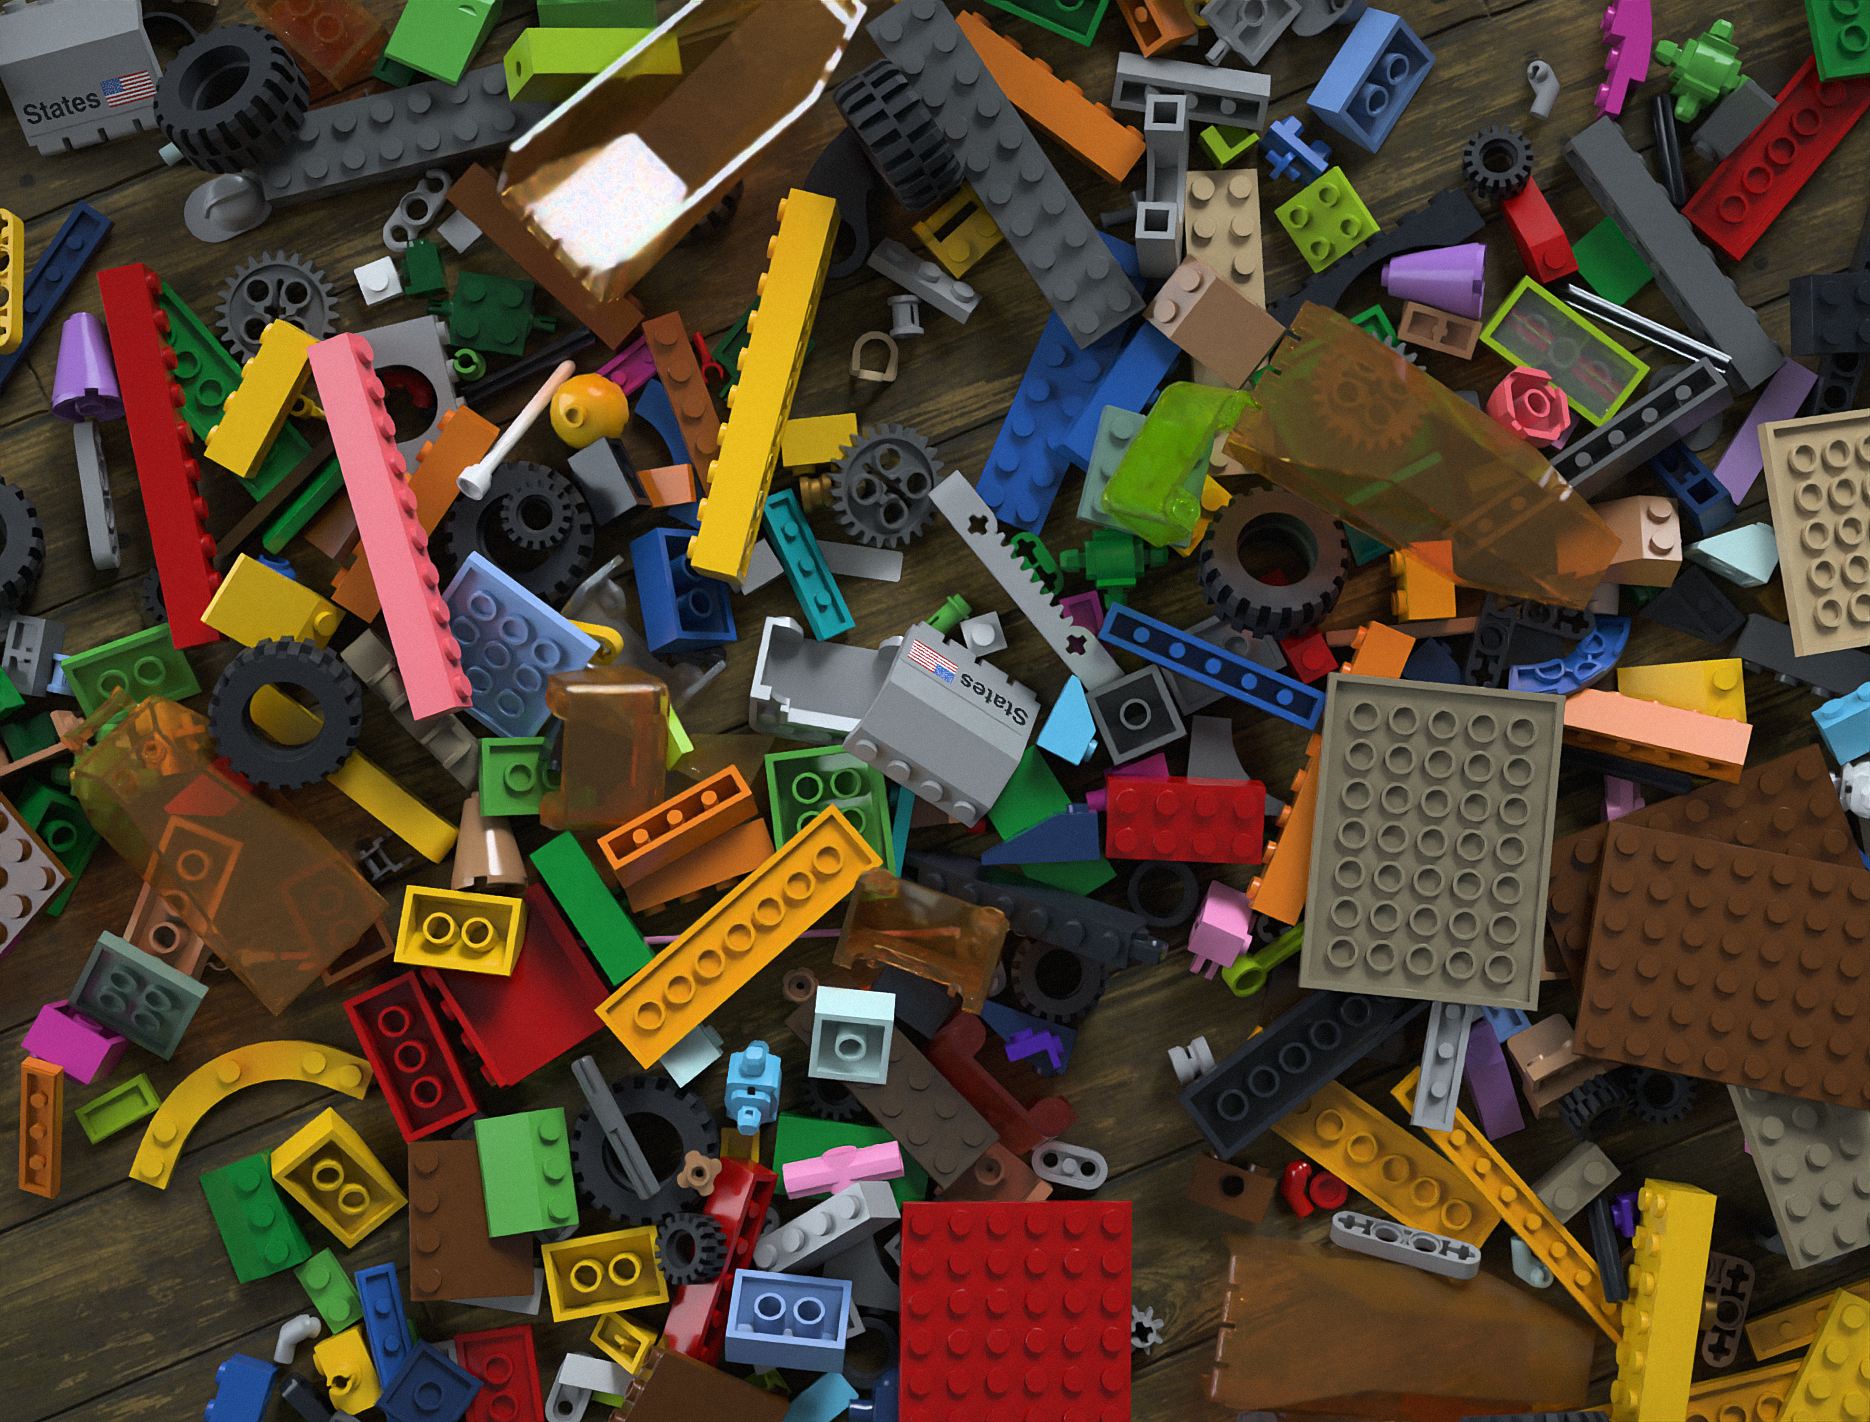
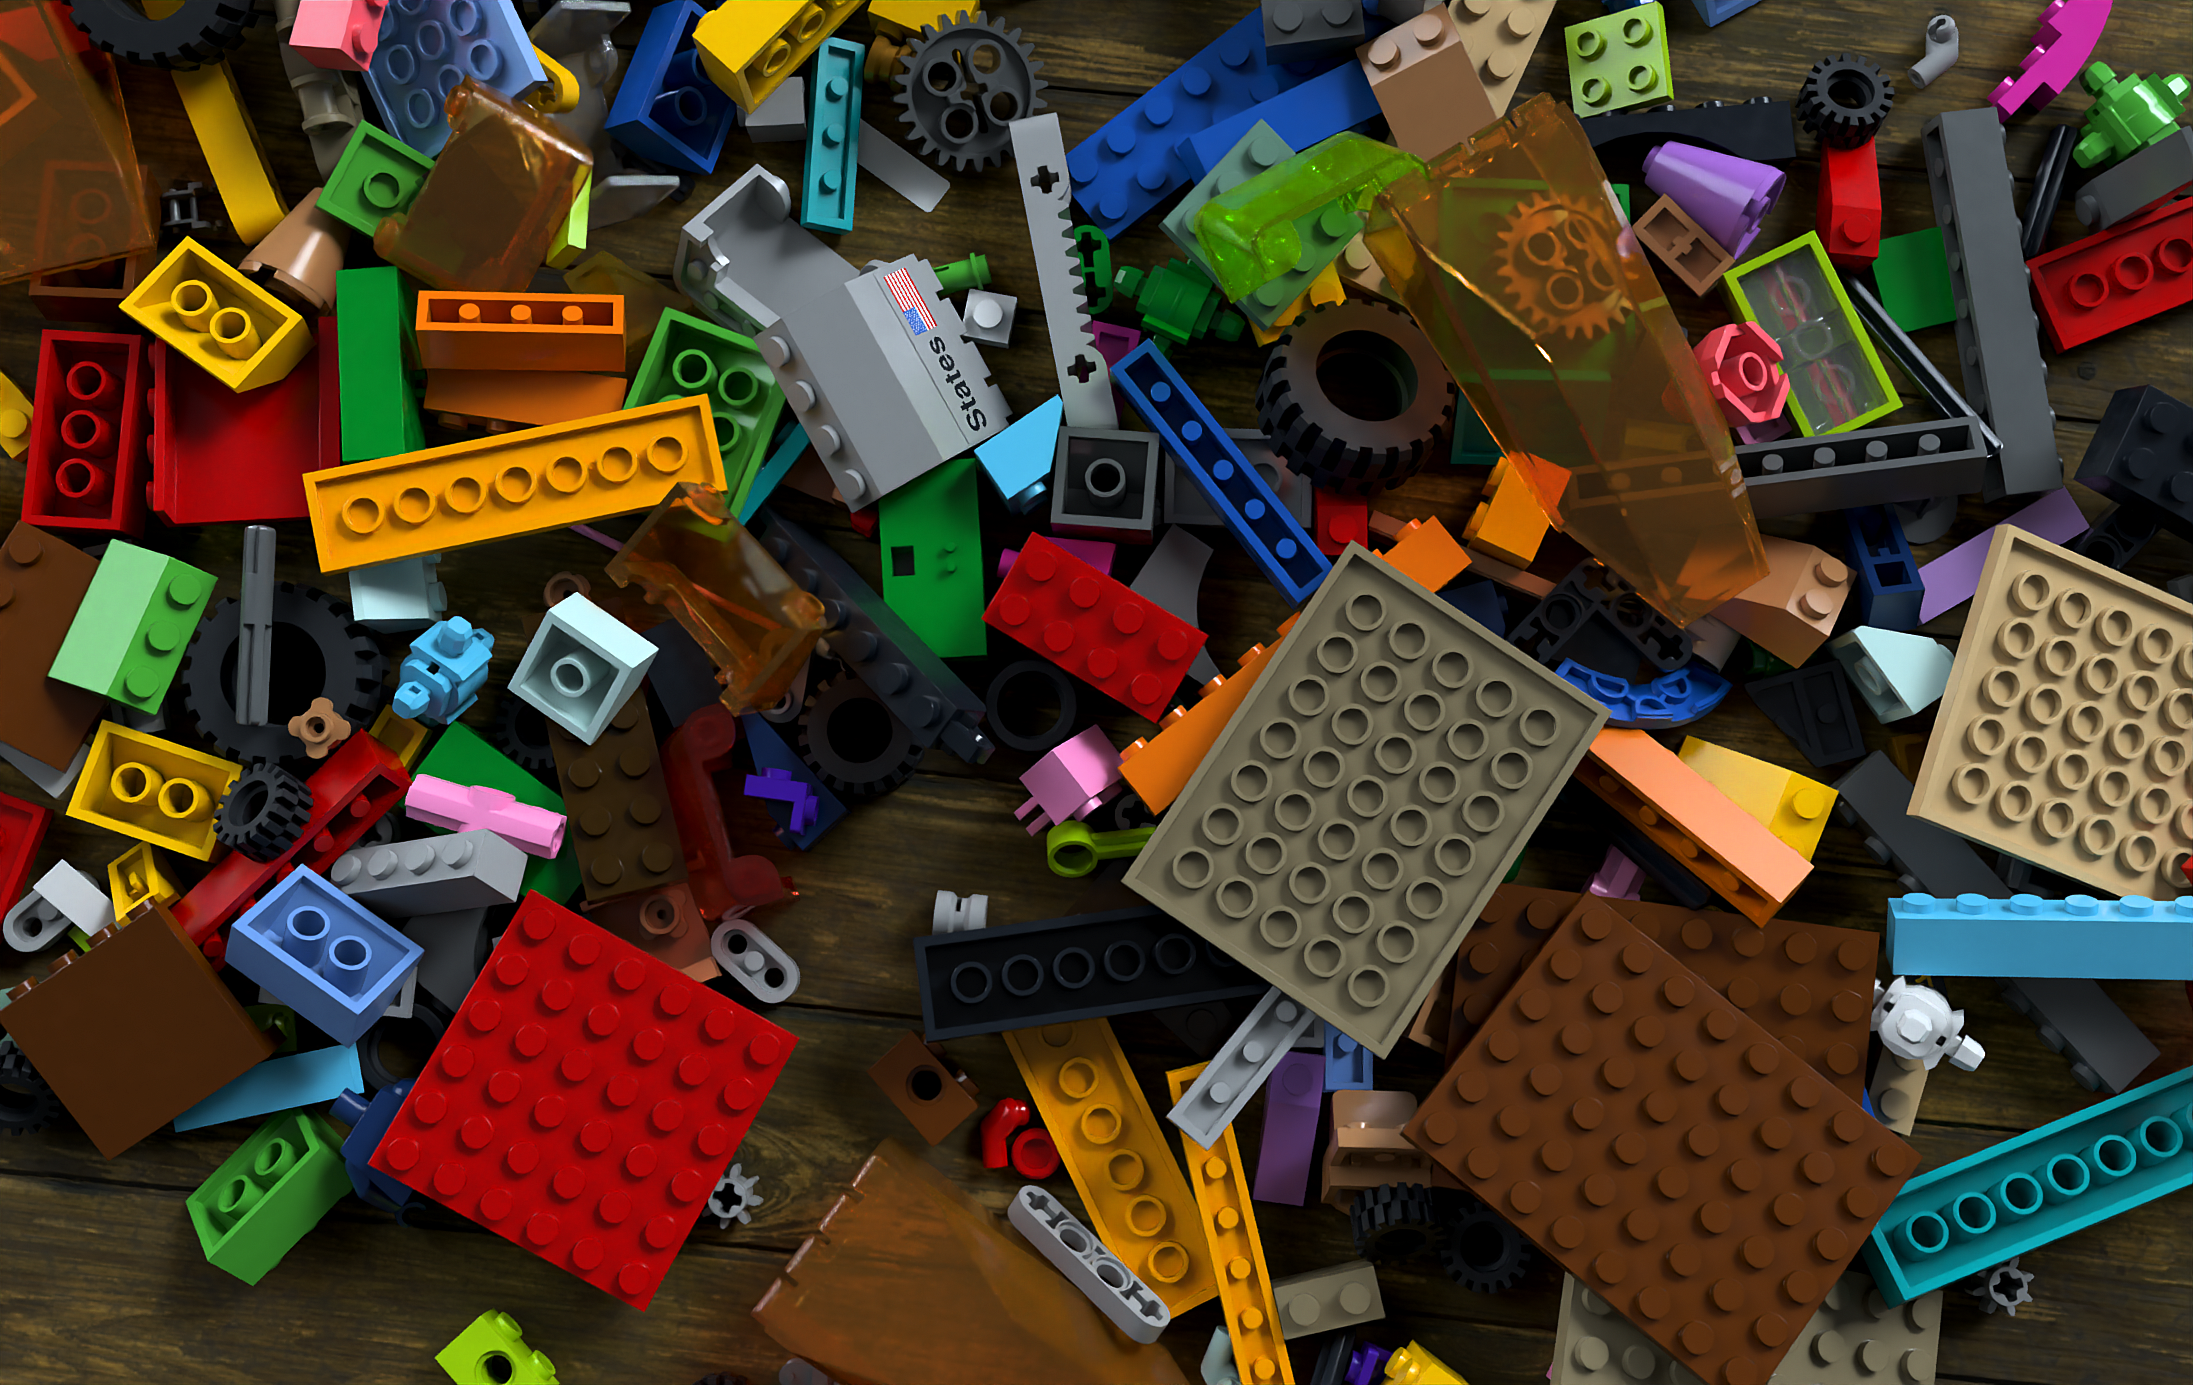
camera: 30 degrees right, 5 degrees down
dark blue slope [981,803,1100,865] -> none

